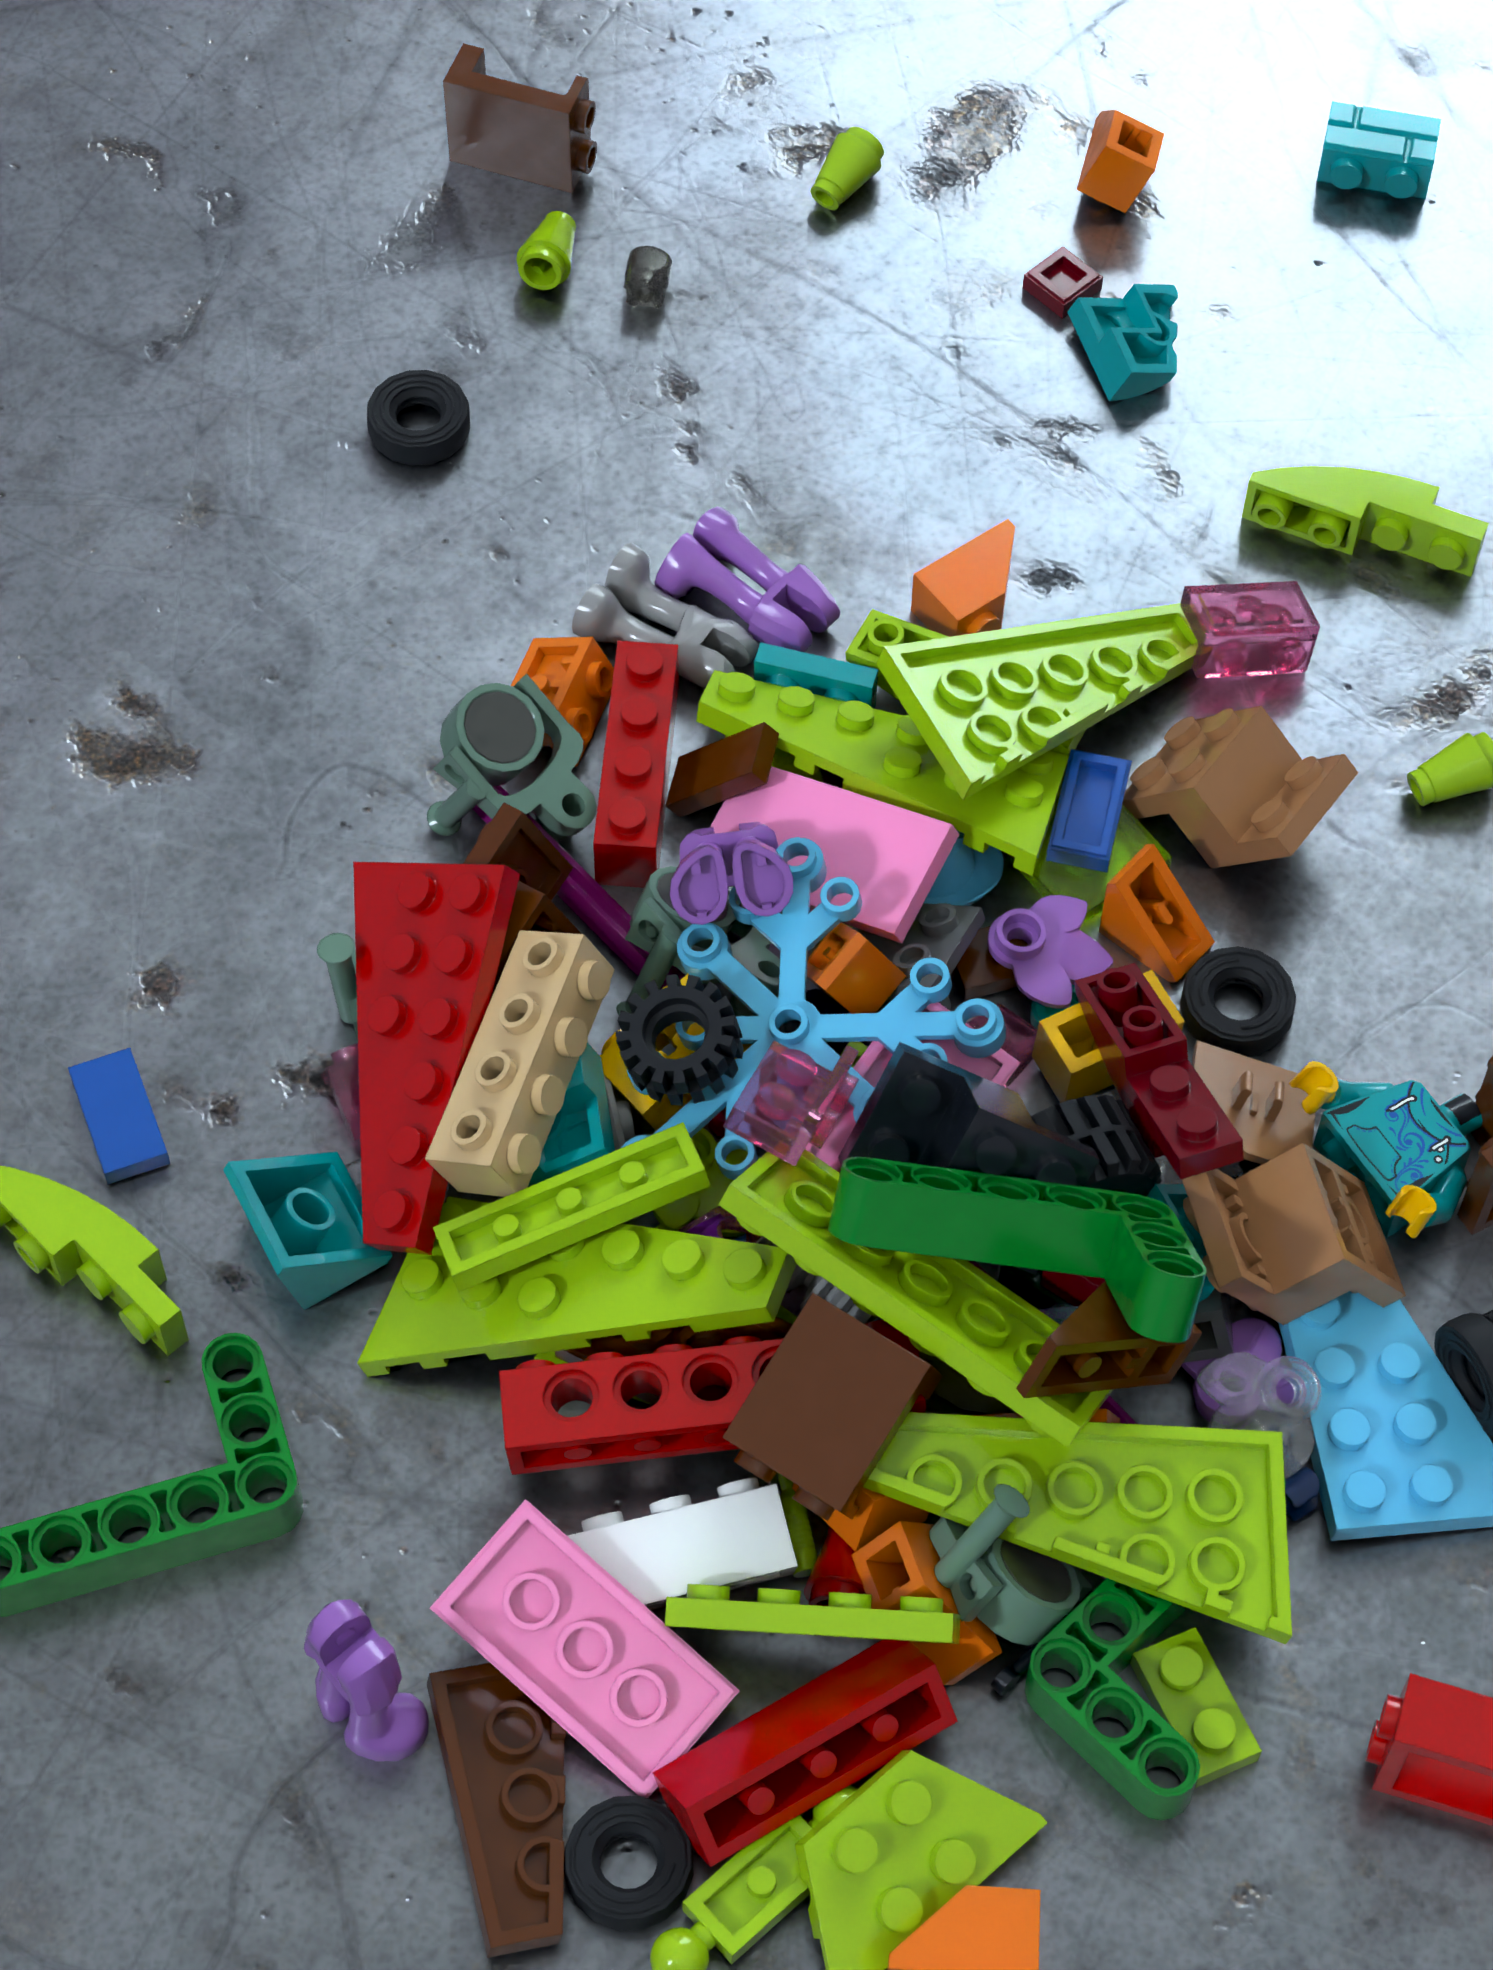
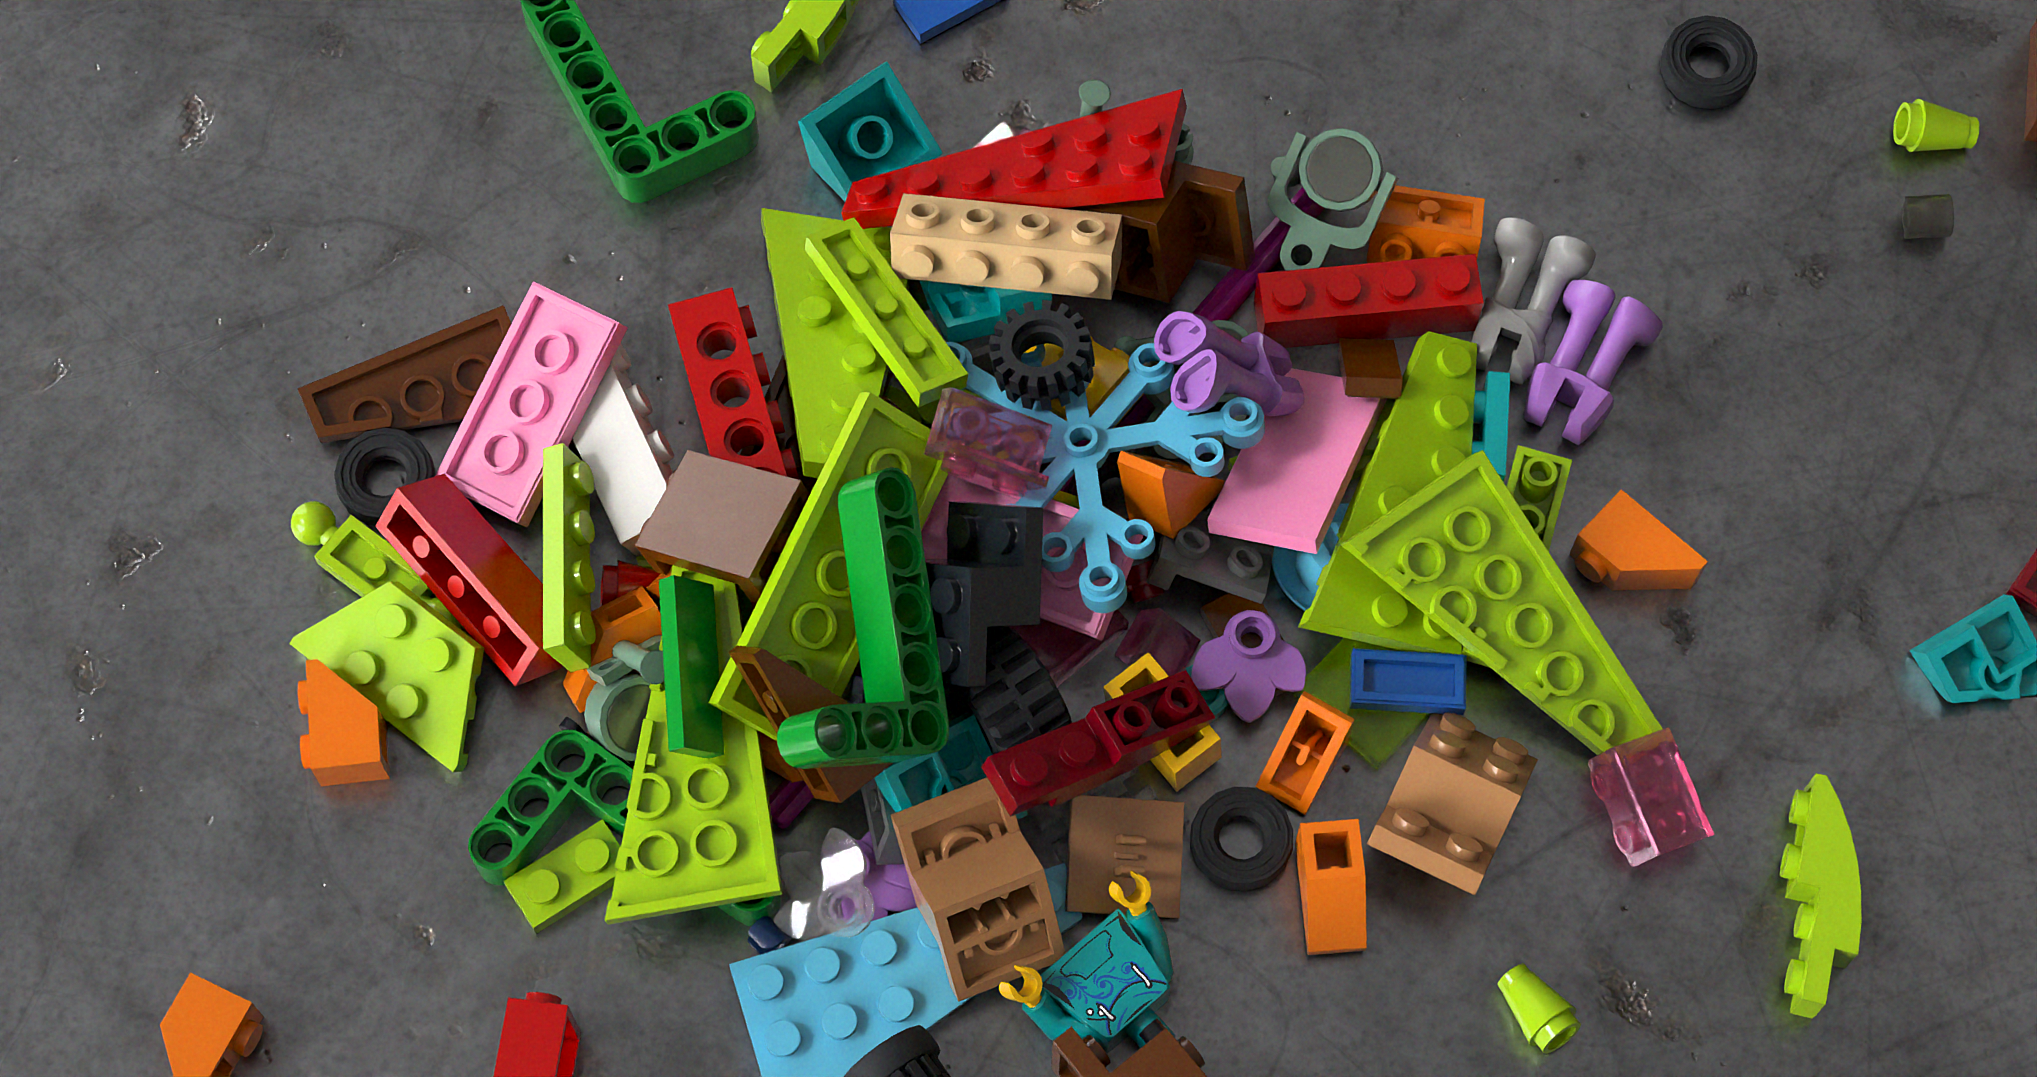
camera: 80 degrees right, 10 degrees up
medium lavender piece [304,1599,429,1761] -> none
none -> green tile [659,575,724,759]
none -> orange slope [1295,819,1367,955]

